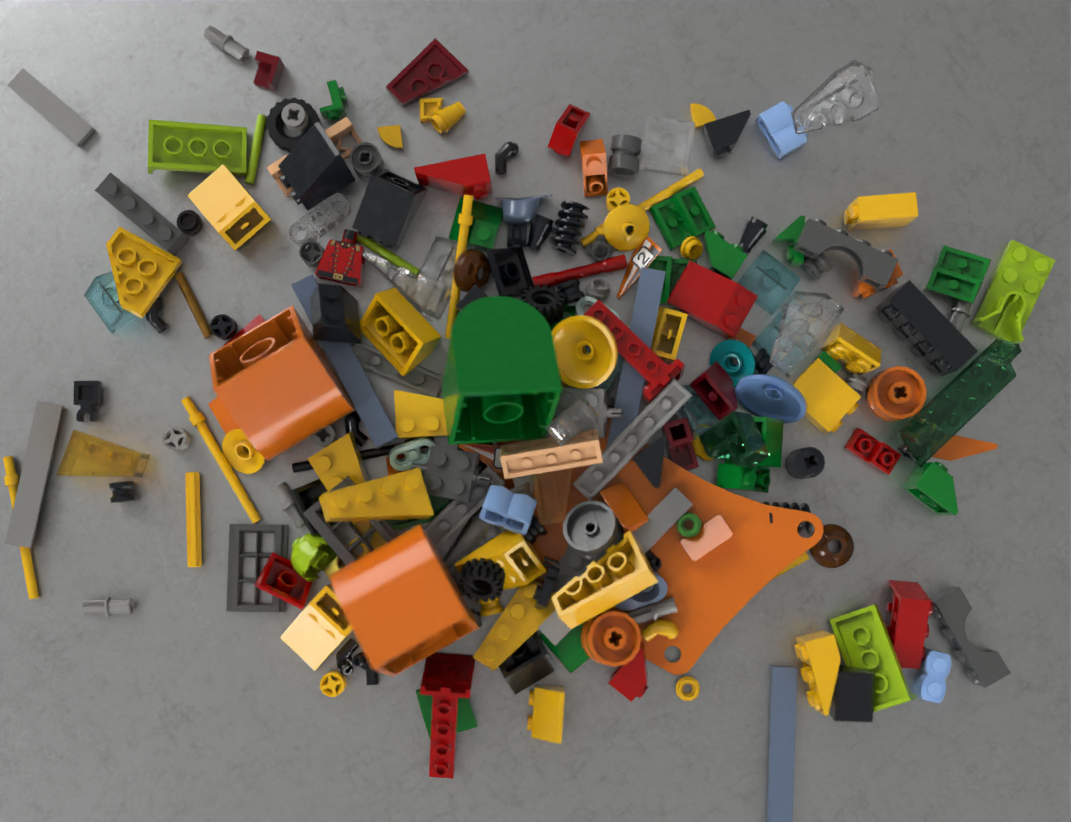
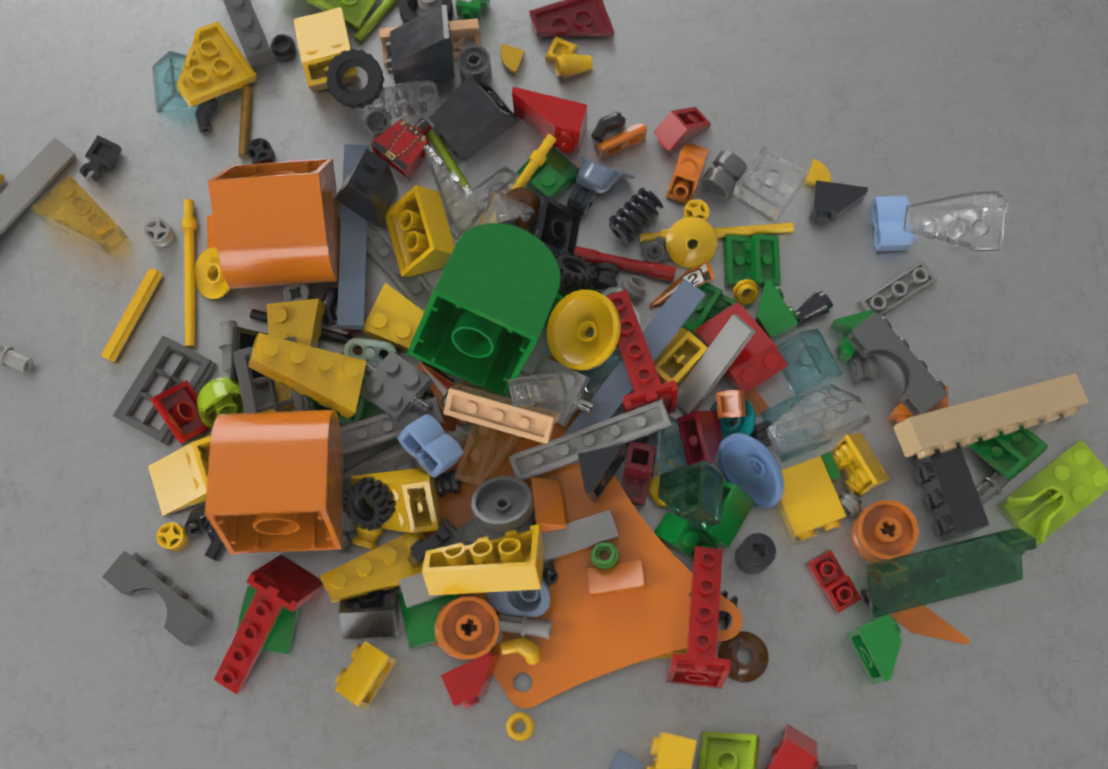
camera: 30 degrees right, 10 degrees down
black wheel [109,481,136,503] -> none
black cone [526,214,554,251] -> none
yellow brick [844,192,919,231] -> none
none -> dark grey arch [102,551,214,647]
none -> black tyre [326,49,384,109]
none -> clear slope [478,192,534,225]
none -> orange slope [594,123,647,160]
none -> red bracket [666,546,731,689]
none -> light grey tile [677,314,756,414]
none -> orange tile [716,390,746,418]
none -> light grey tile [857,260,937,316]
none -> tan brick [893,373,1089,459]

